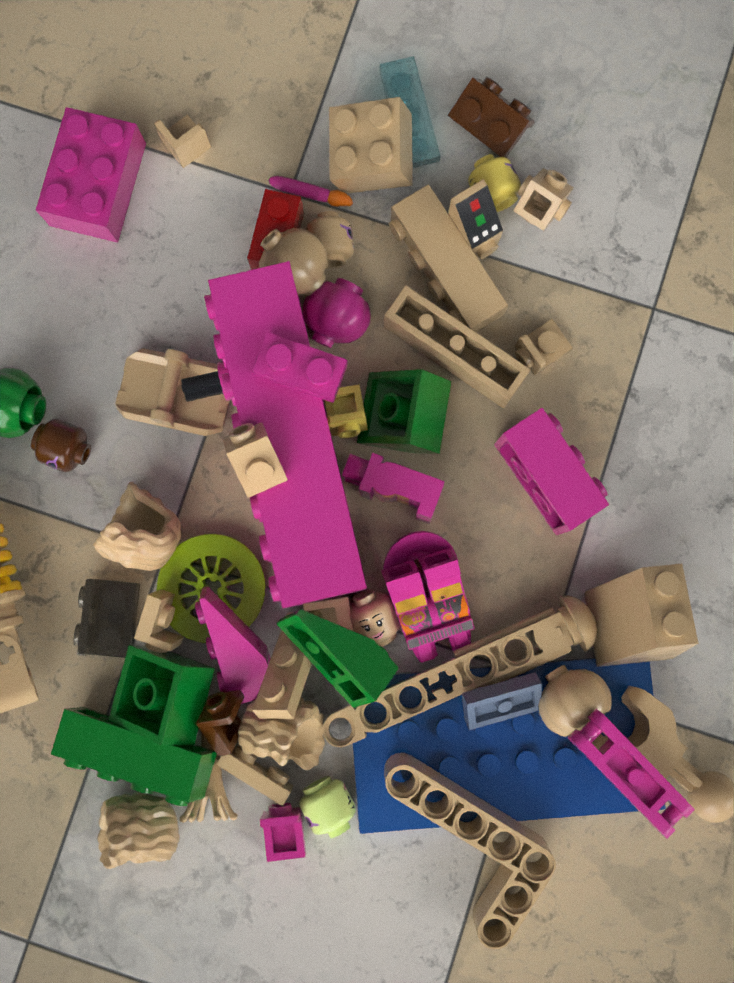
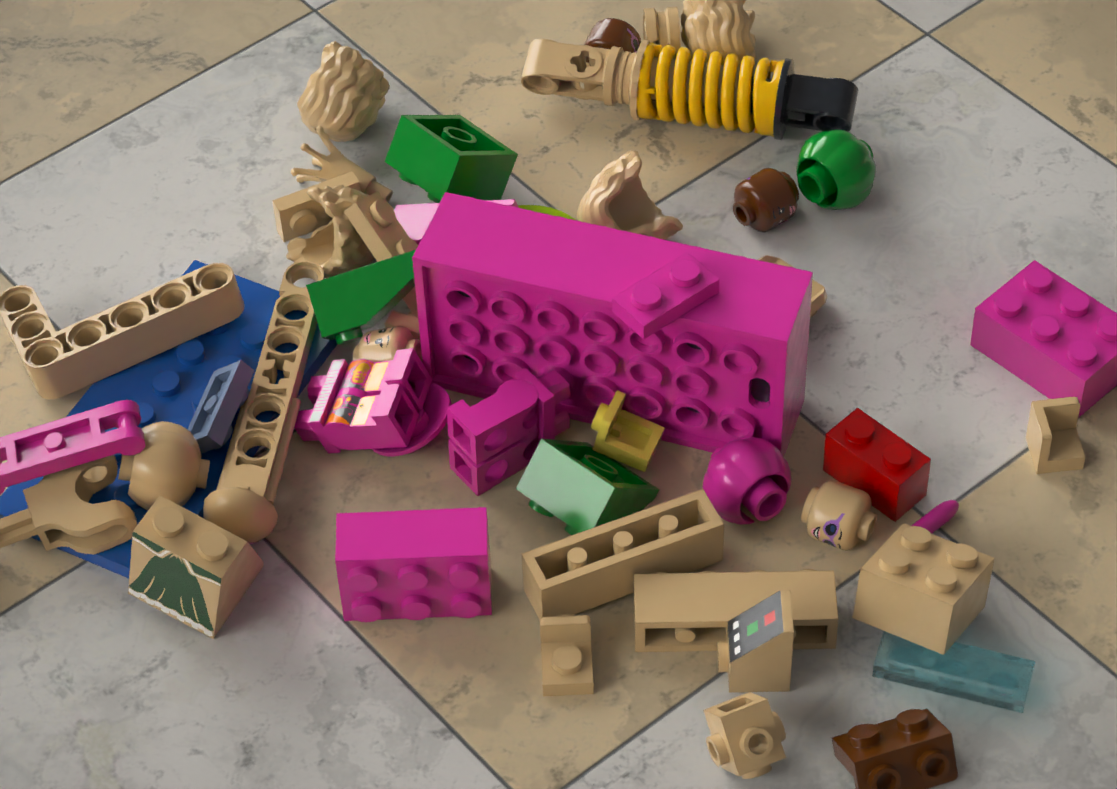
camera: 120 degrees right, 35 degrees down
green brick [51,707,217,806] -> none
clear smoke bracket [73,579,140,658] -> none
tan bracket [134,589,184,653] -> none
reddish brown bracket [196,690,245,756] -> none
tan bracket [223,423,288,498] -> none
tan plant [259,228,328,296] -> none
dark pink bracket [260,802,306,862] -> none
yellowish green head [299,775,356,838] -> none
light yellow head [468,154,521,212] -> none

